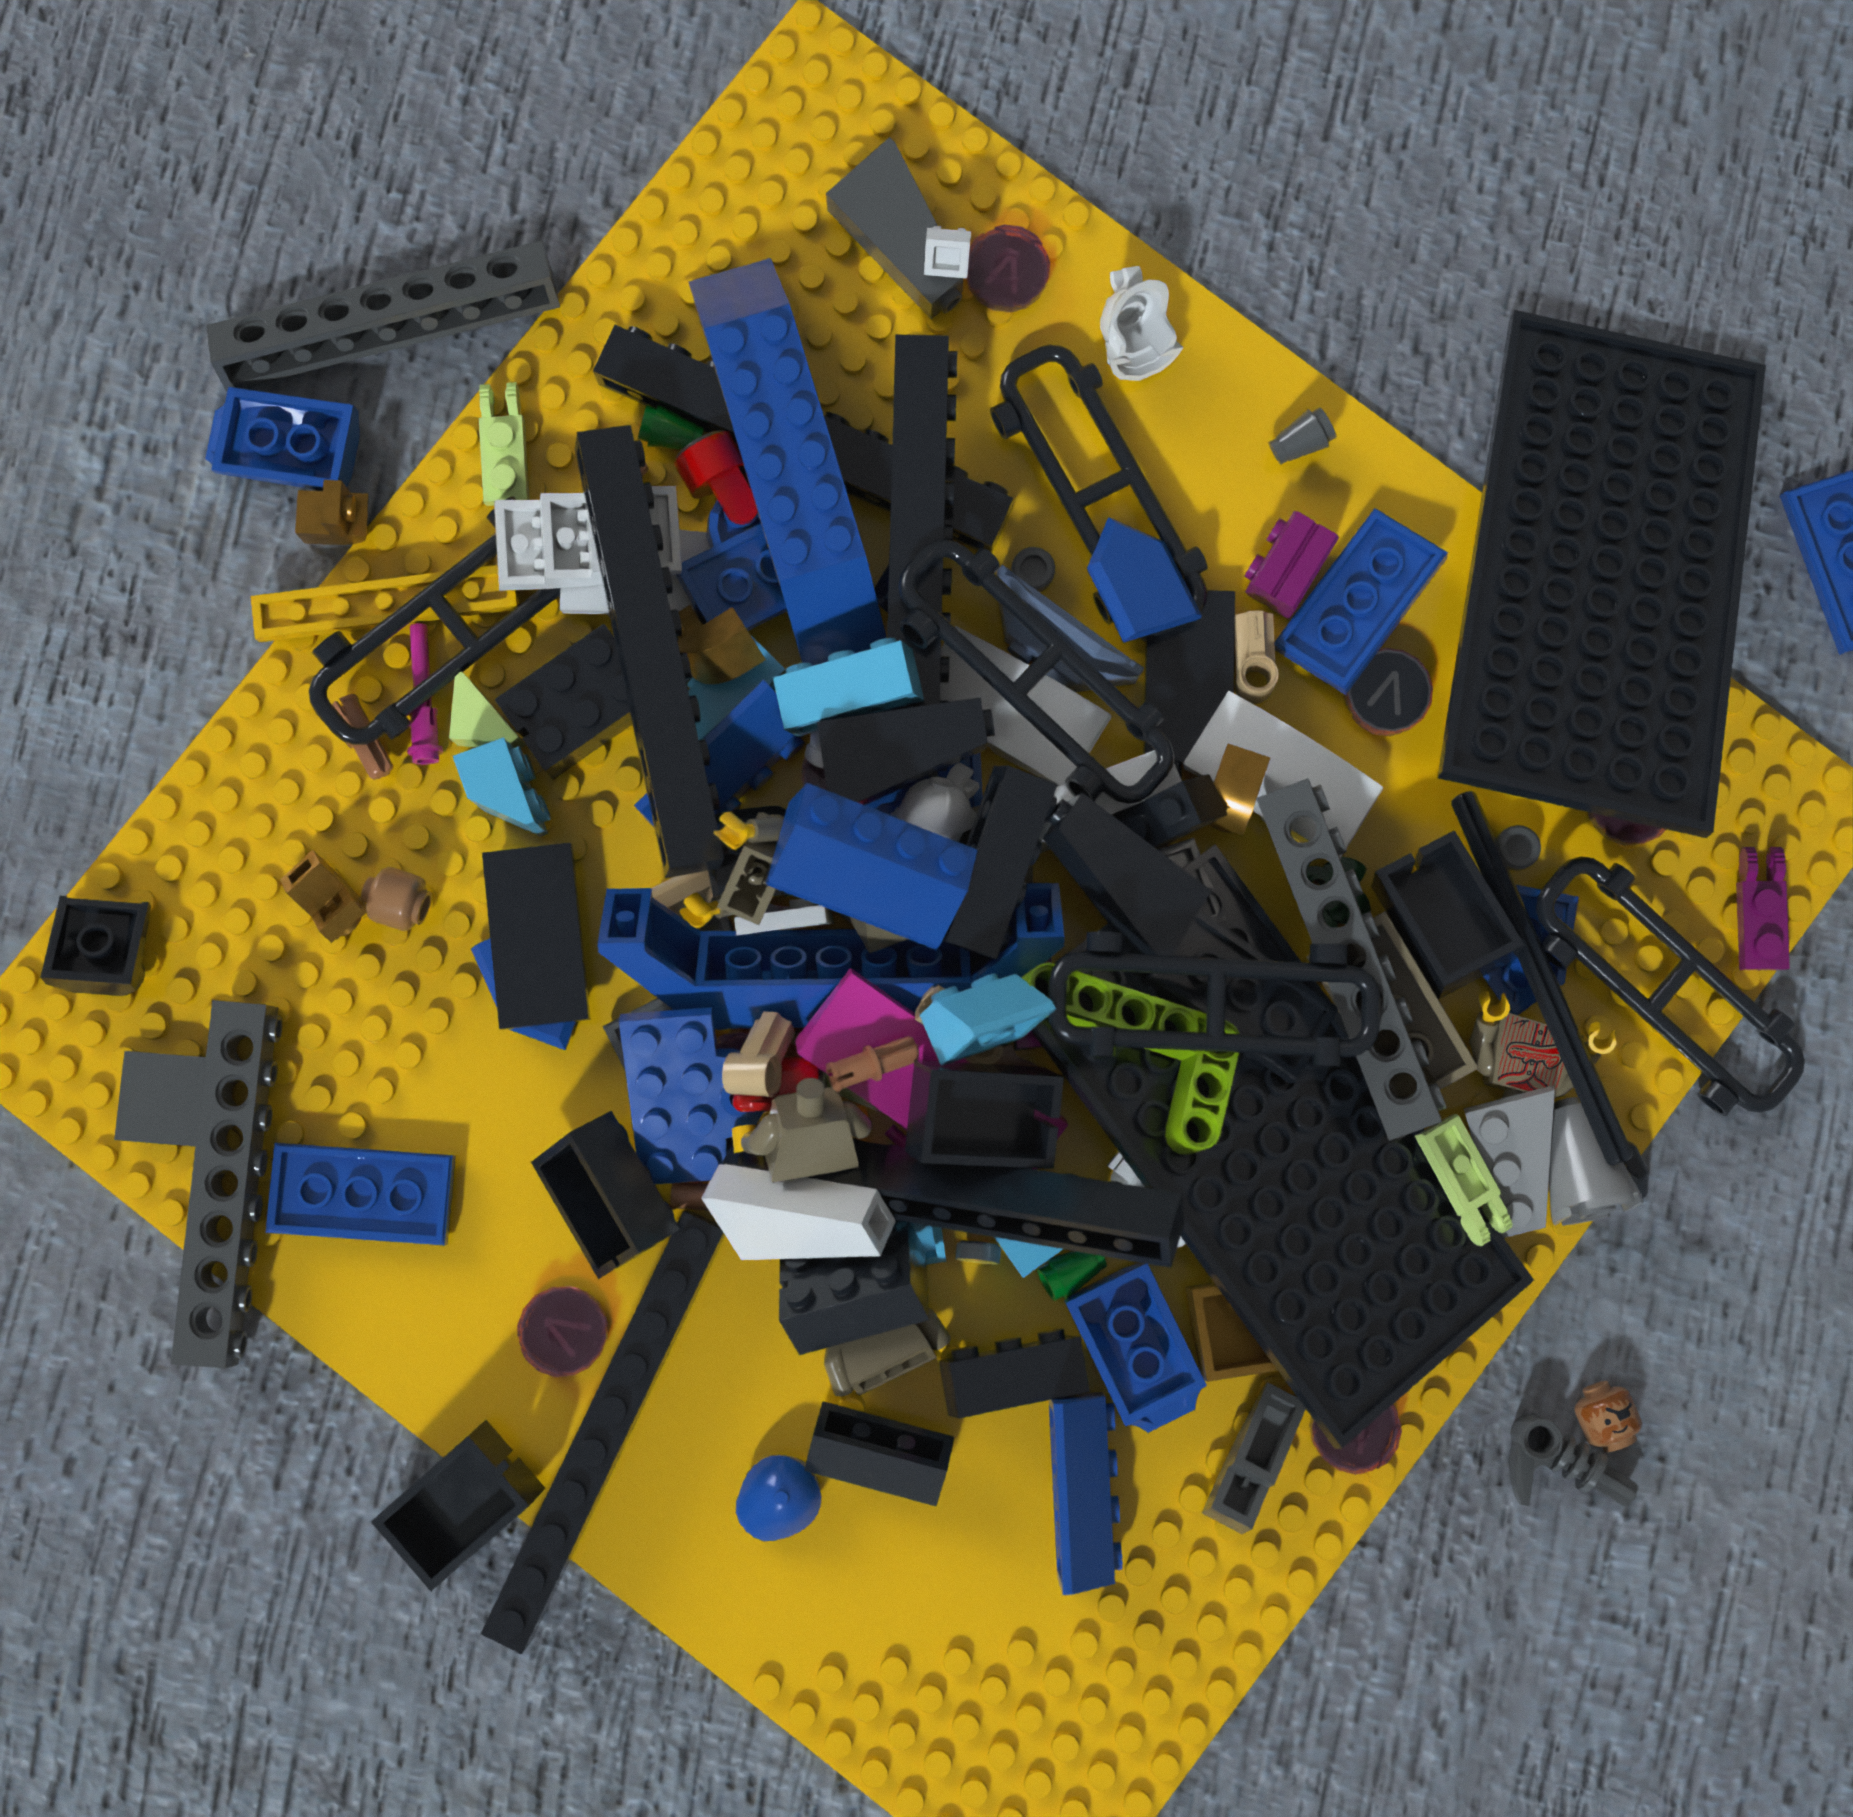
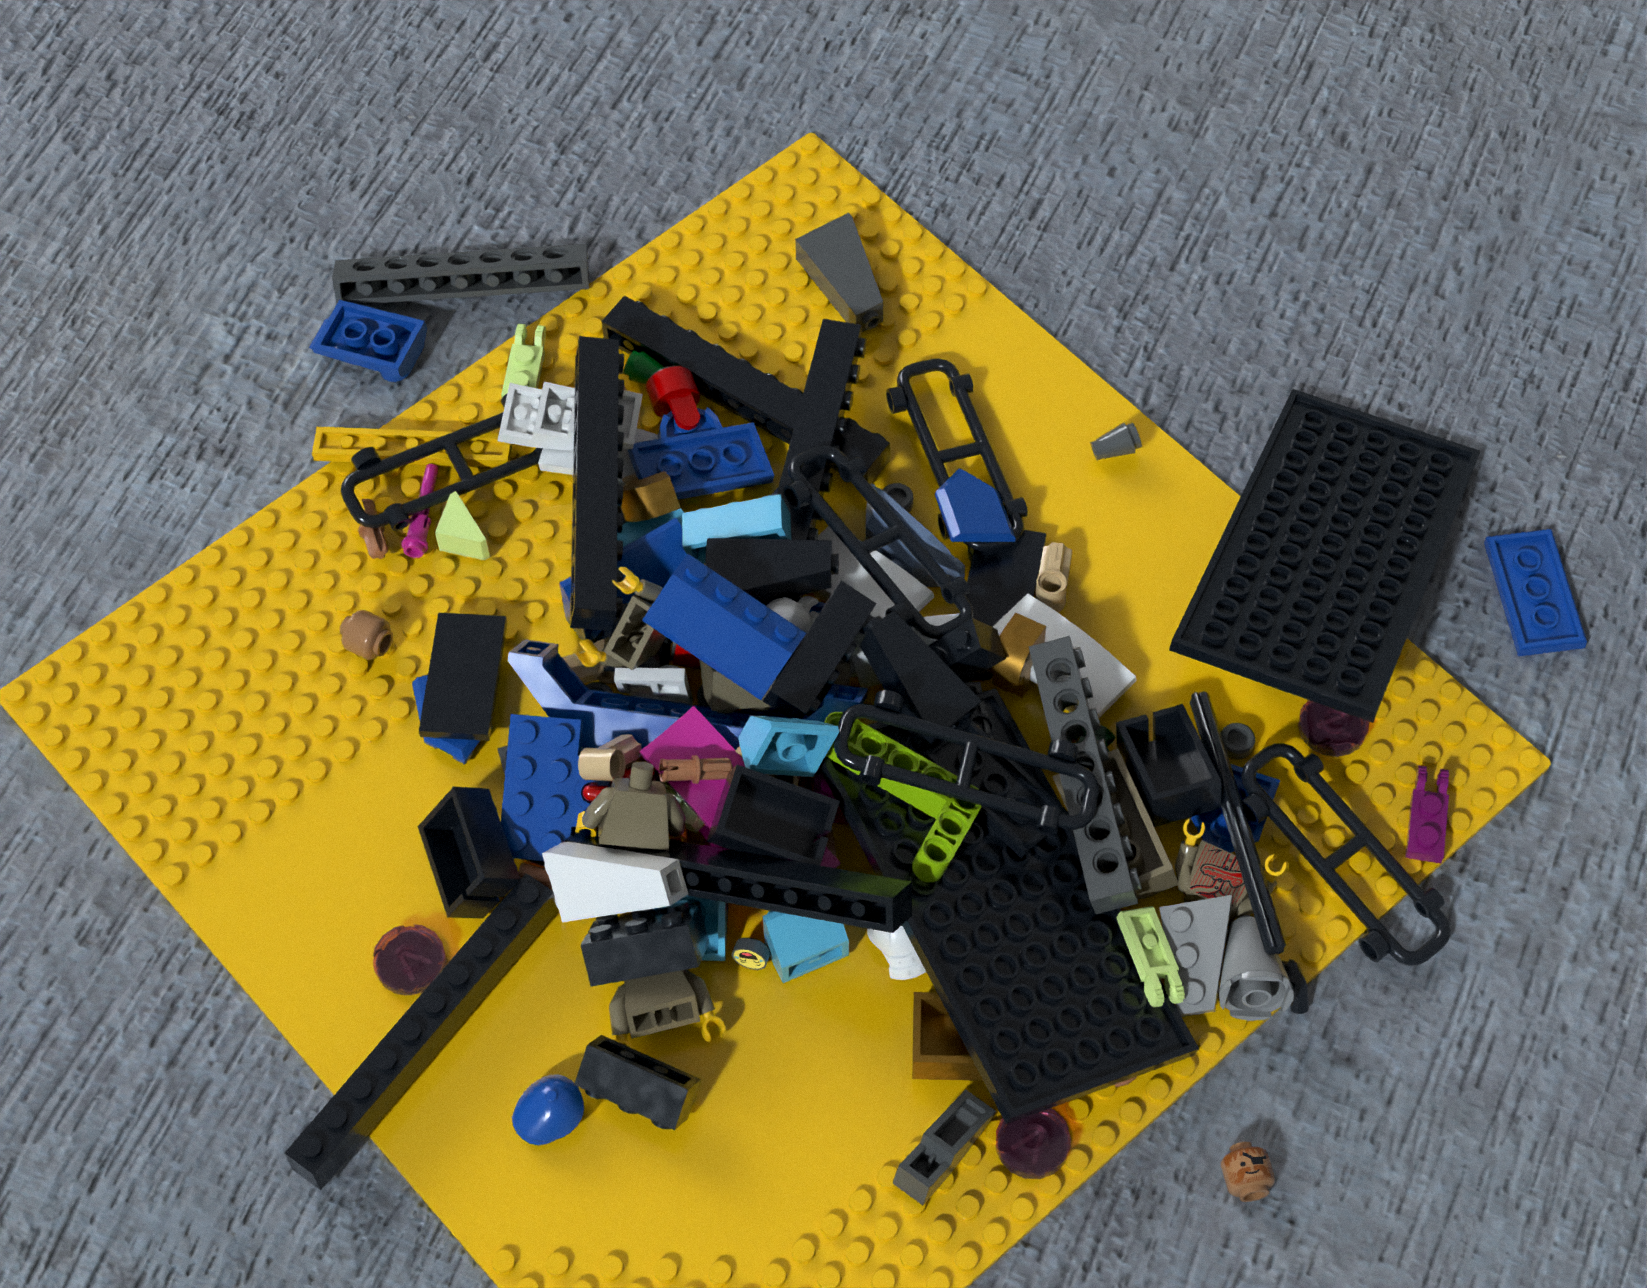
camera: 15 degrees right, 25 degrees down
black slope [40,895,151,996] -> none
dark grey tile [114,1051,206,1147] -> none
dark grey brick [171,1000,283,1369] -> none
blue tile [265,1143,456,1246] -> none
pearl gold brick [280,850,367,943] -> none
pearl gold brick [295,480,369,545] -> none
black piece [371,1420,545,1591] -> none
medium azure slope [453,737,551,837] -> none
black piece [494,624,632,779] -> none
blue slope [688,258,887,666] -> none
white tile [924,226,971,279] -> none
black brick [939,1329,1090,1418] -> none
clear pink tile [966,224,1050,312] -> none
green cone [1037,1251,1107,1301] -> none
blue slope [1048,1392,1123,1595] -> none
blue slope [1064,1263,1207,1433] -> none
white helmet [1100,266,1184,381] -> none
magenta brick [1244,511,1339,619] -> none
blue tile [1274,508,1448,695] -> none
black tile [1343,648,1433,736] -> none
dark grey piece [1509,1414,1638,1506] -> none

